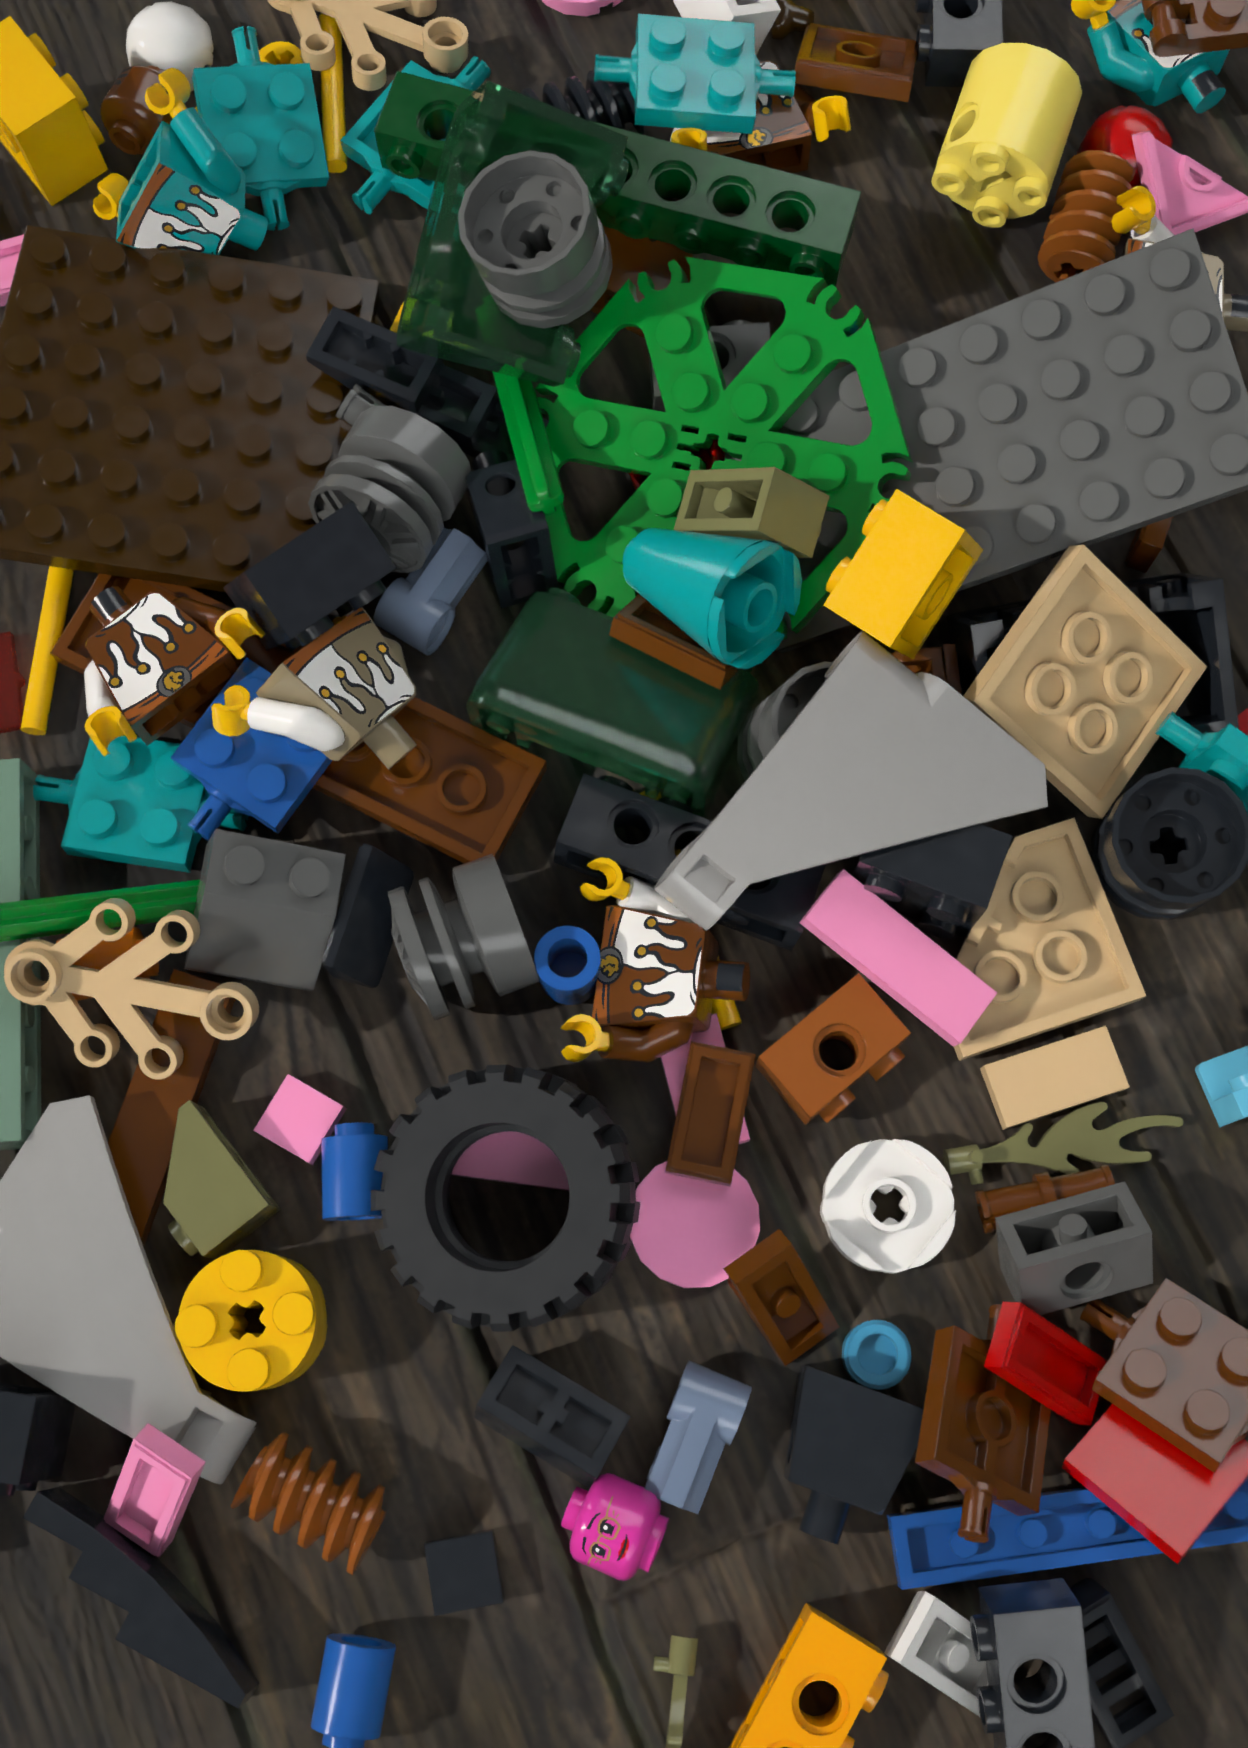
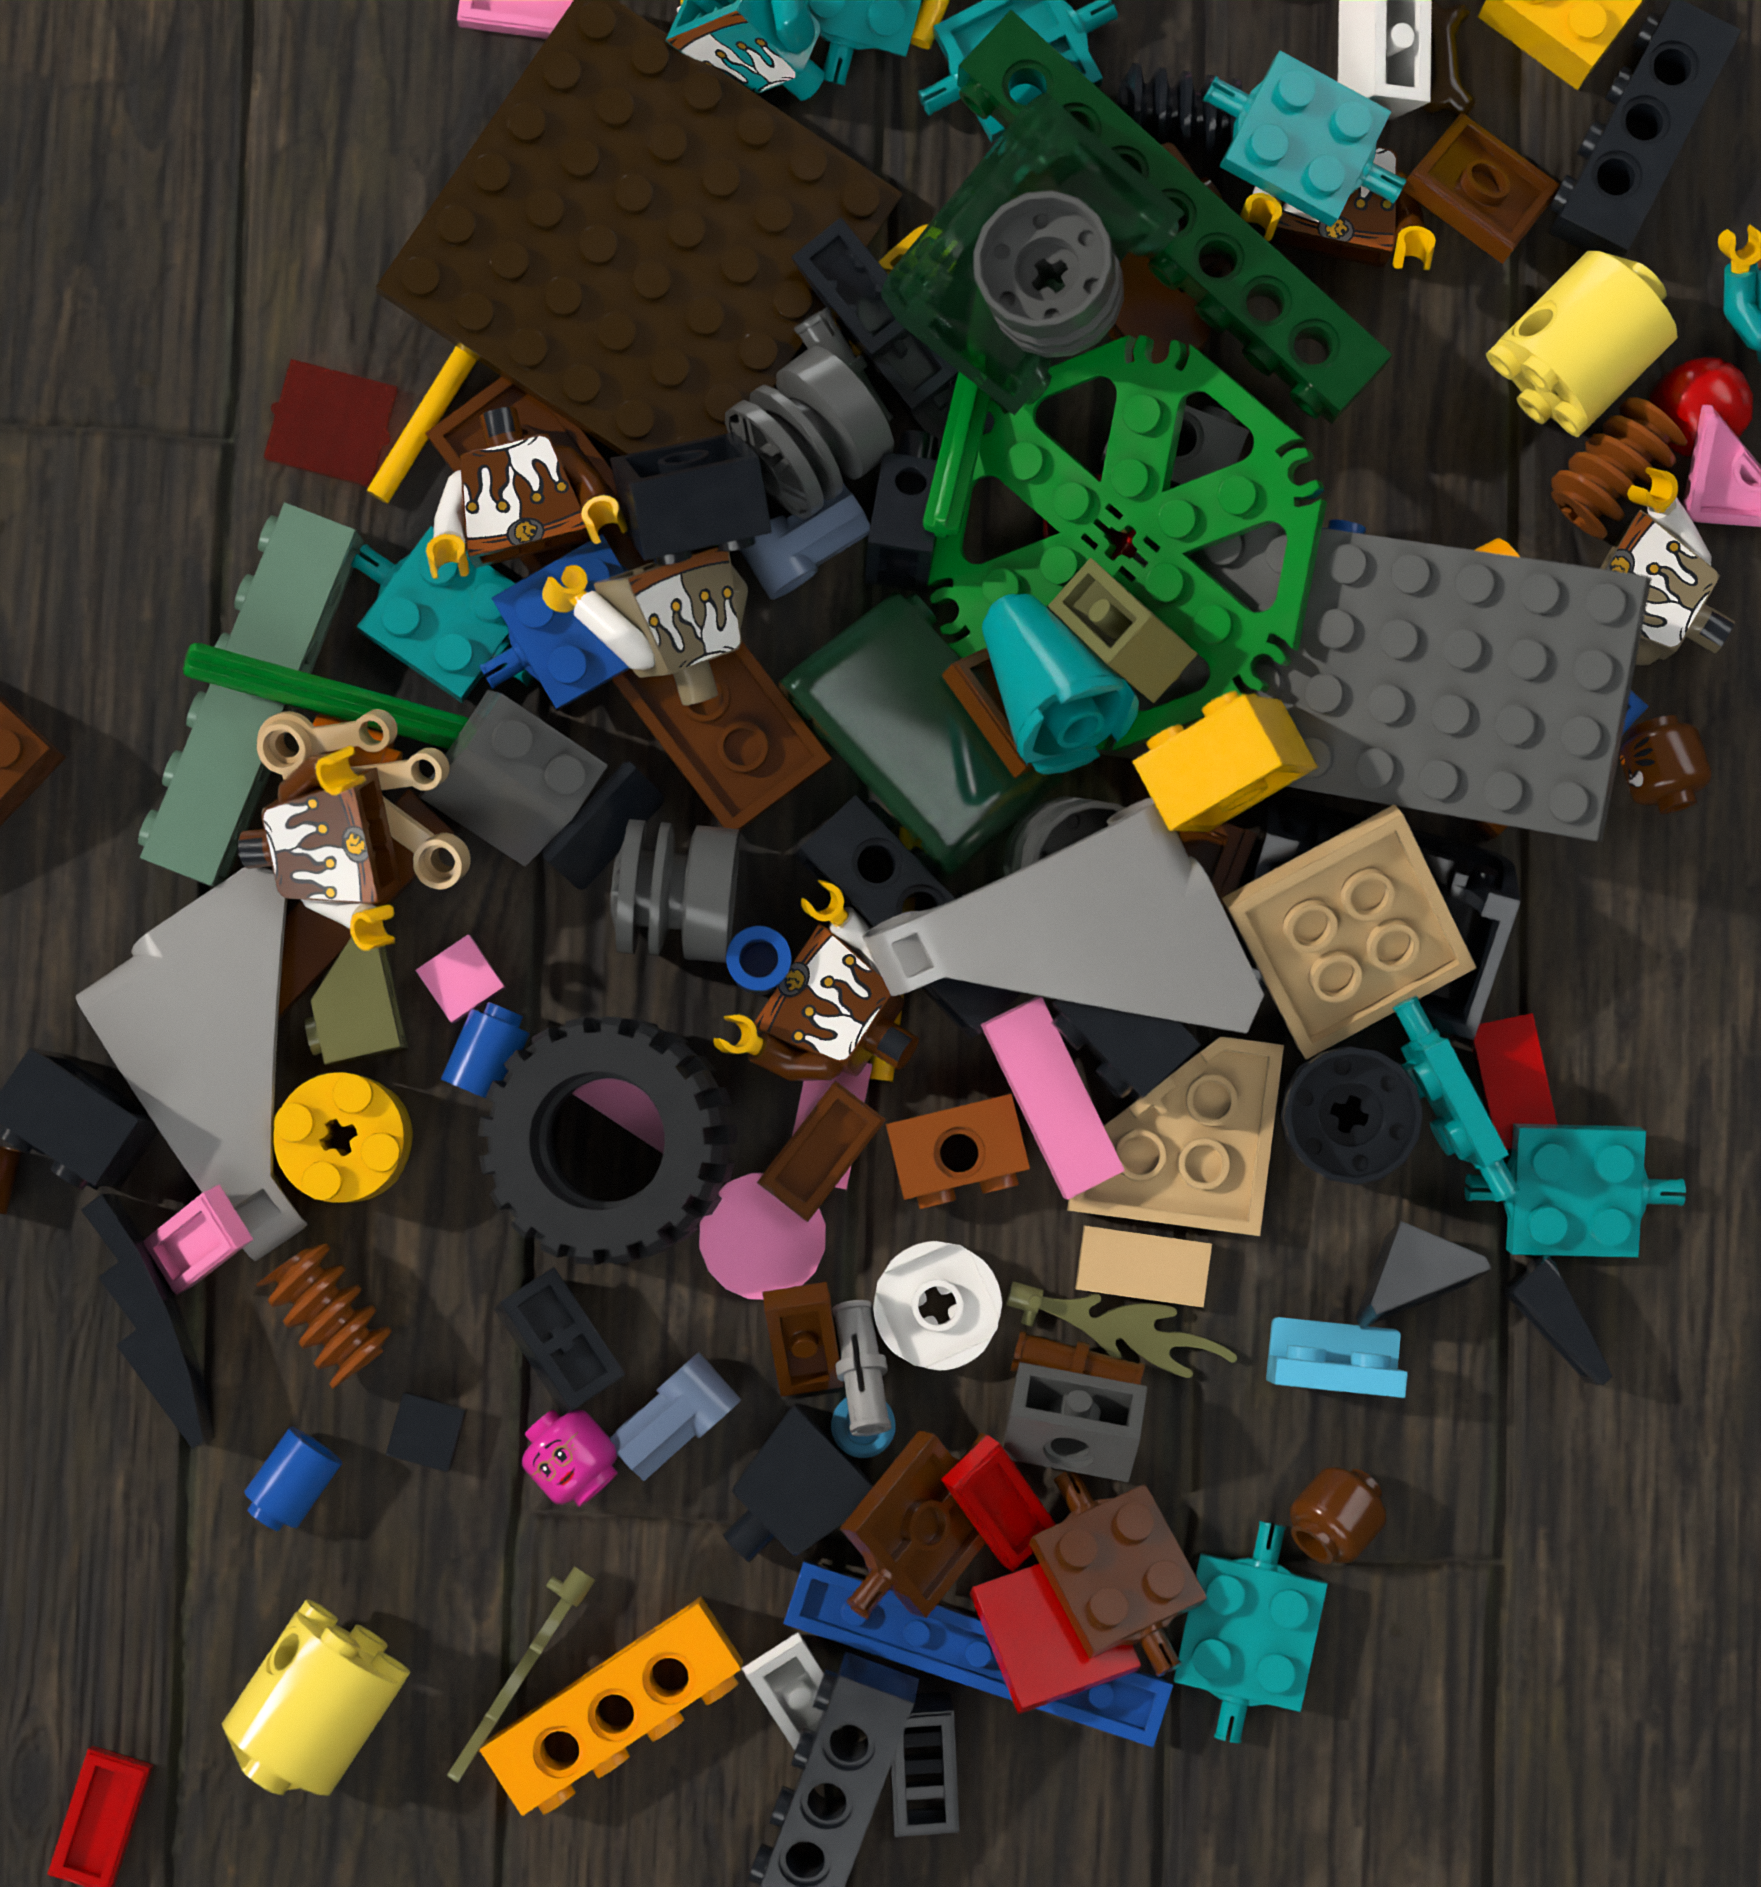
camera: 20 degrees right, 10 degrees up
none -> torso [238,745,401,950]
none -> light grey pin [832,1300,891,1436]

